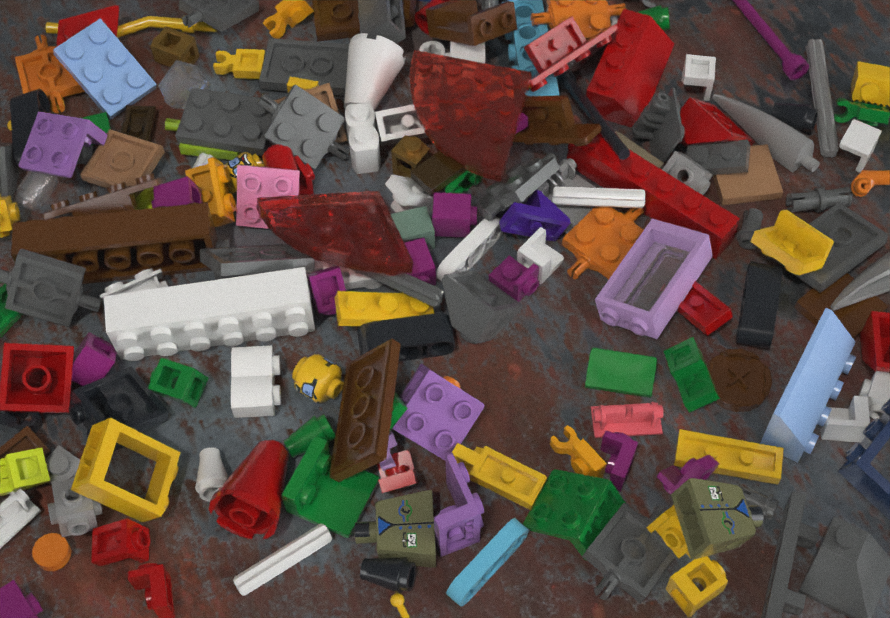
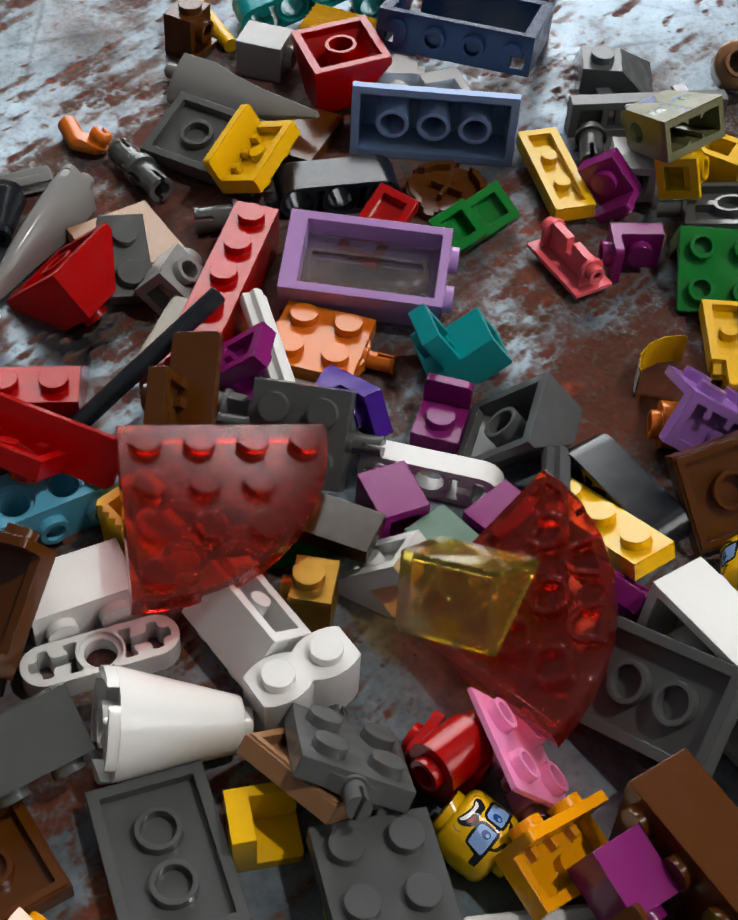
camera: 120 degrees left, 10 degrees down
white panel [517,227,564,284] -> none
light orange plate [550,425,606,478] -> none
green slope [585,348,657,398] -> none
dark grey hinge [632,87,685,163] -> none
white panel [839,119,882,172] -> none
none -> magenta bracket [219,321,276,403]
none -> clear yellow slope [395,536,539,657]
none -> teal brick [408,303,513,384]
none -> yellow sticker [633,335,688,397]

